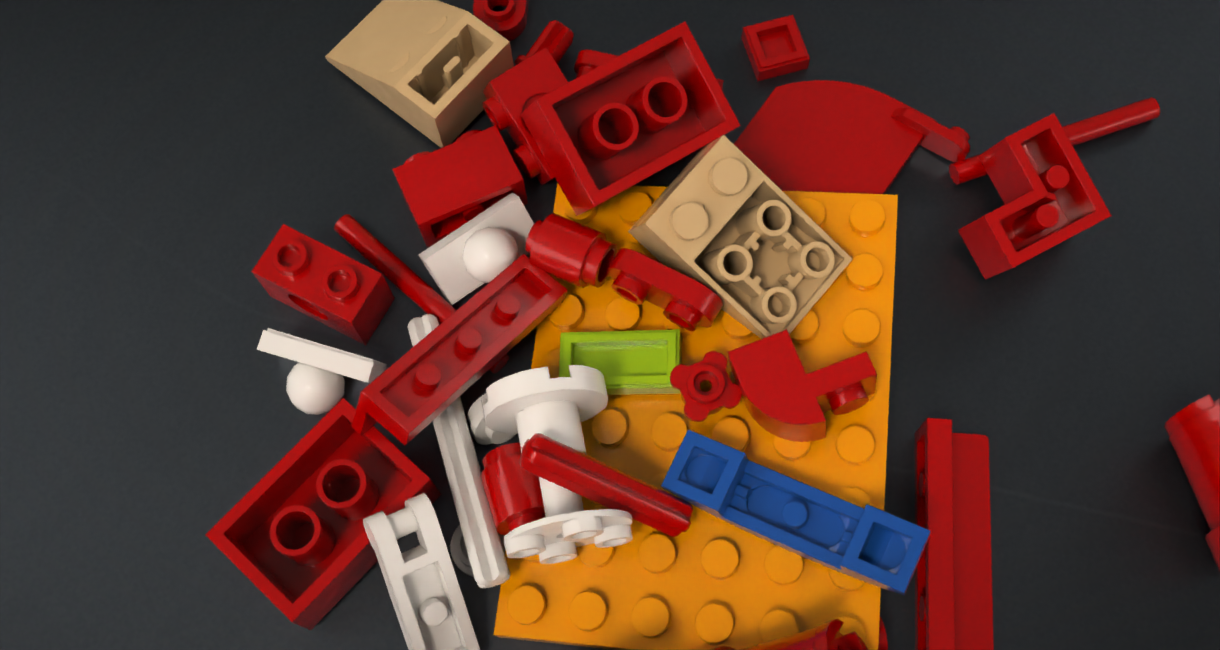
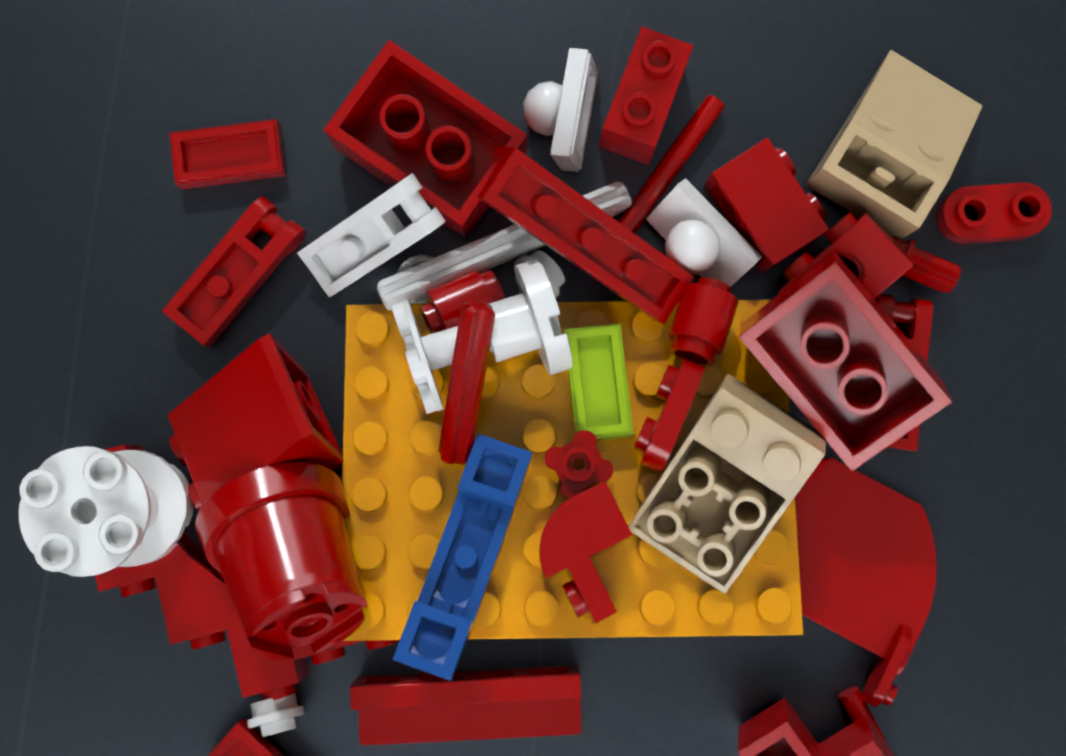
camera: 80 degrees right, 15 degrees up
red tile [741,14,810,82] -> none

